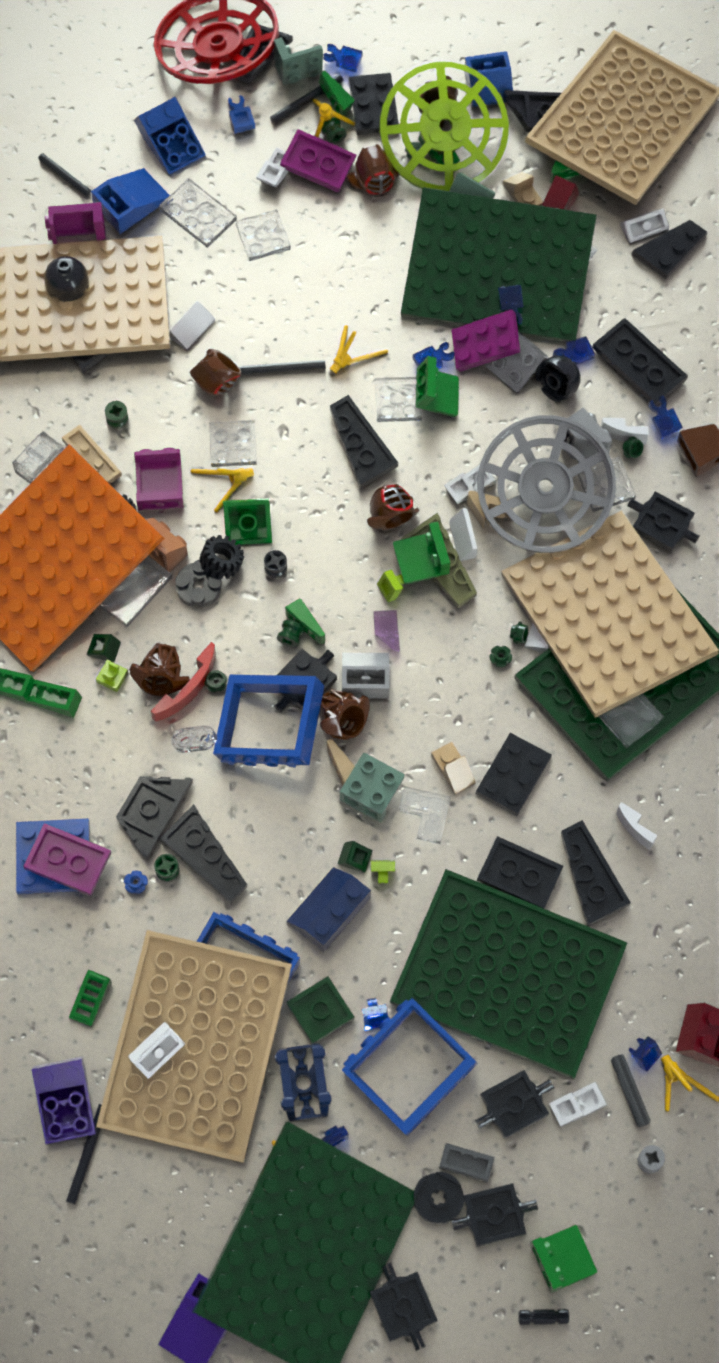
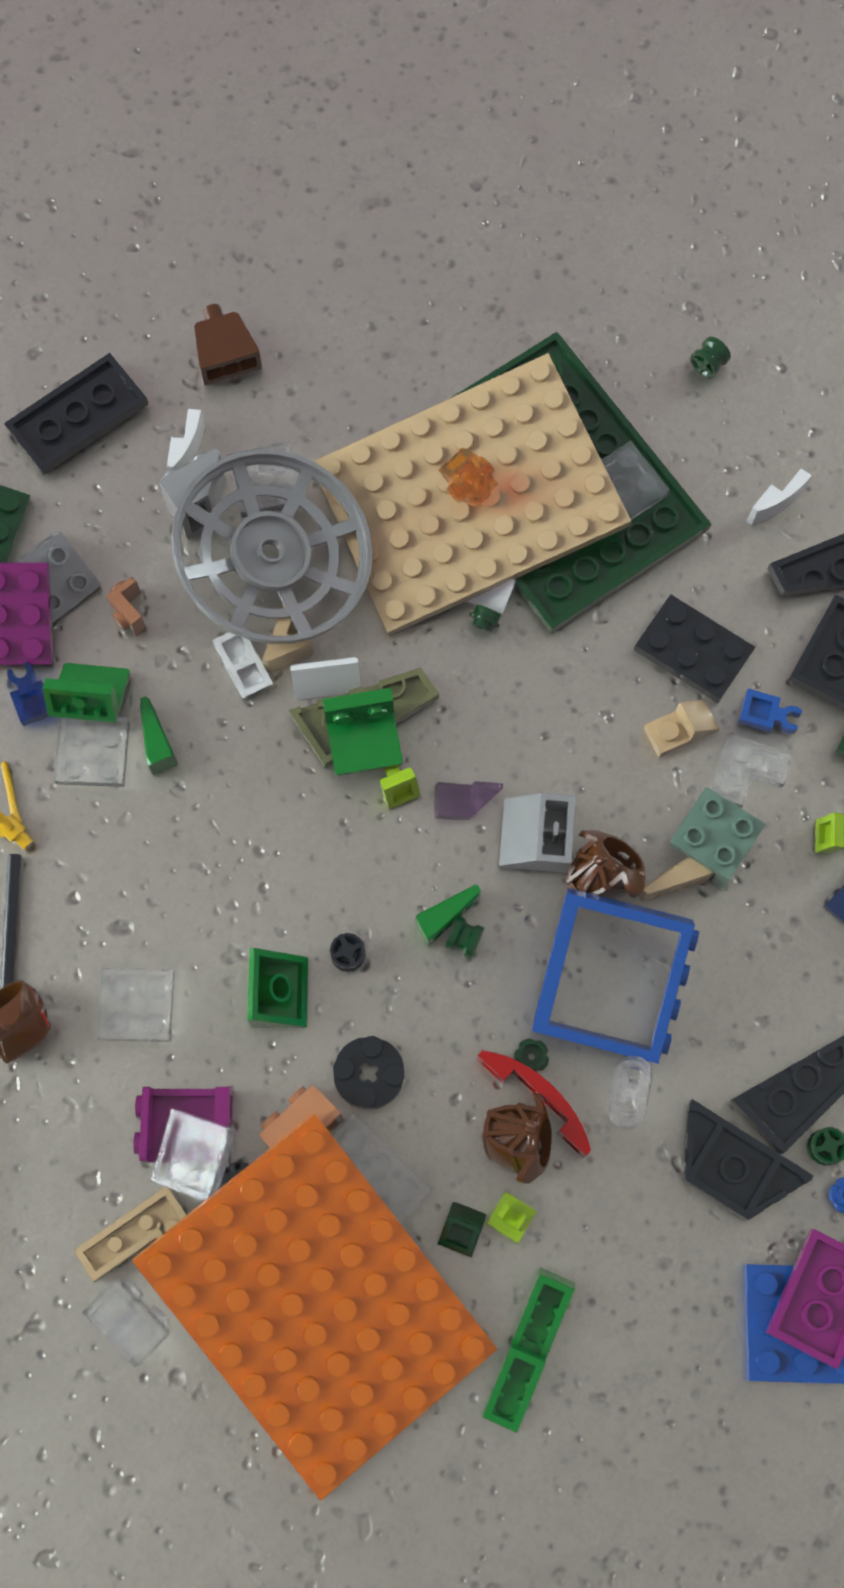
camera: 85 degrees left, 5 degrees up
dark green wheel [105,401,129,429] -> none
yellow plant [190,468,254,512] -> none
black tyre [199,535,244,579] -> none
black plate [274,649,338,712] -> none
black wing [330,395,398,489] -> none
dark green slope [338,841,373,873] -> none
reddish brown piece [367,484,419,531] -> none
dark green plate [489,646,513,668] -> none
black cylinder [536,356,581,402] -> none
clear blue plate [553,336,595,365] -> none
dark green plate [622,436,643,458] -> none
black plate [627,491,700,552] -> none
clear blue plate [648,395,683,439] -> none
none -> nougat bracket [106,577,147,637]
none -> green slope [140,696,178,775]
none -> clear plate [150,1109,237,1201]
none -> clear orange brick [438,448,498,507]
none -> blue plate [737,688,802,734]

